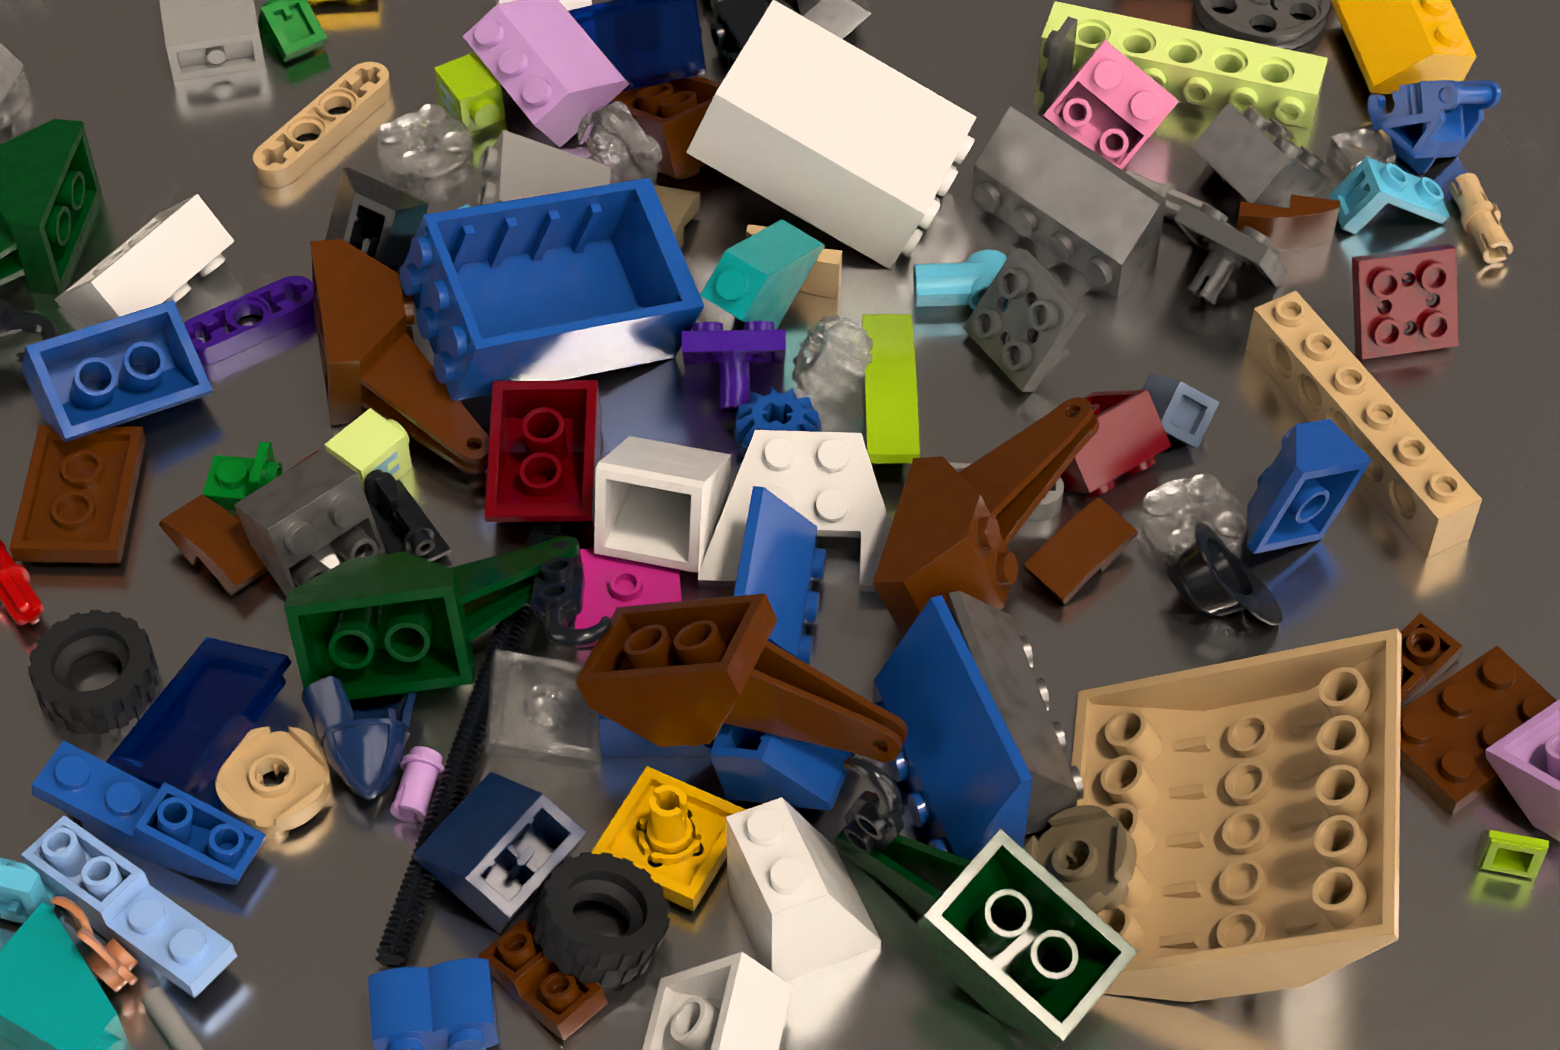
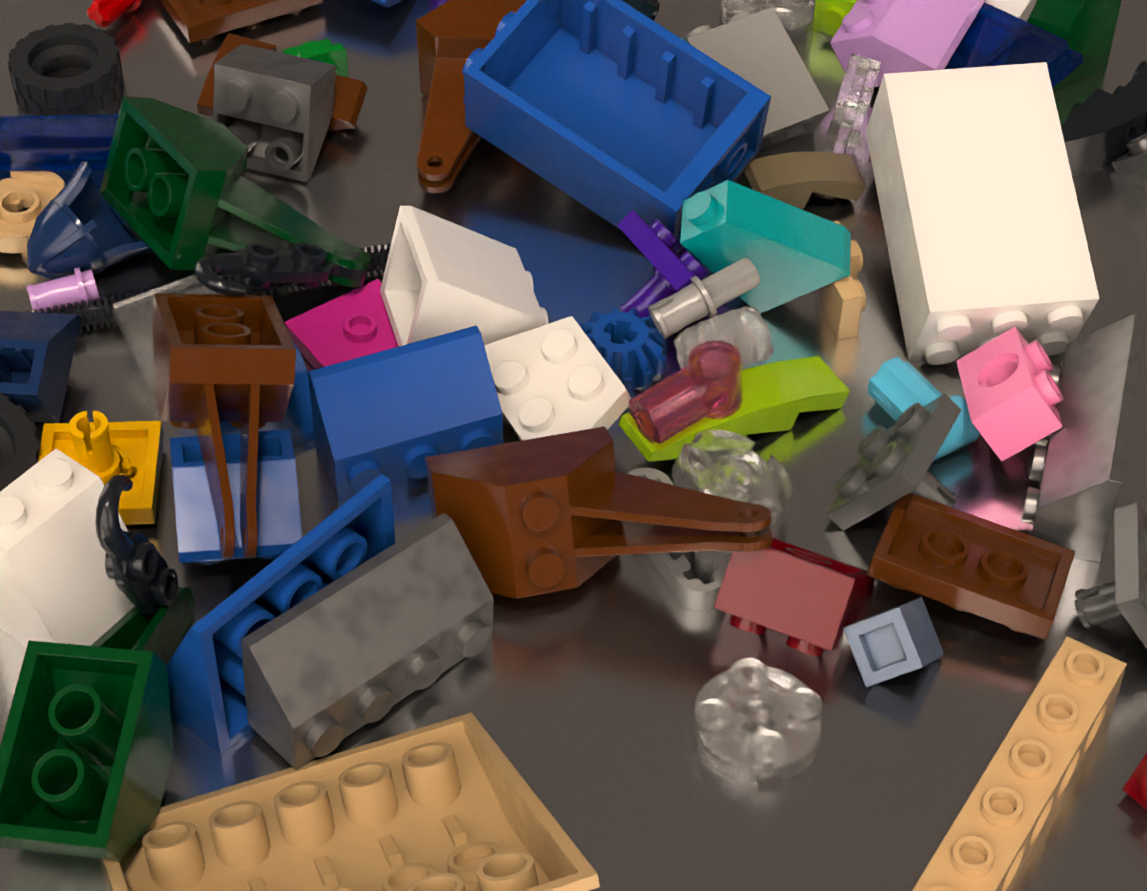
camera: 60 degrees right, 5 degrees down
yellowish green brick [324,408,412,496] -> none
black hinge [365,469,451,561] -> none
dark red slope [484,380,602,522] -> none
reddish brown slope [1024,497,1139,605] -> none
dark tan plate [1024,805,1137,913] -> none
black piece [1167,522,1283,625] -> none
blue slope [1247,419,1372,554] -> none
none -> clear pink piece [629,340,743,444]
none -> light grey axle [647,258,761,339]
none -> clear plate [672,430,792,530]
none -> reddish brown plate [867,493,1075,640]
none -> bright pink brick [956,326,1063,462]

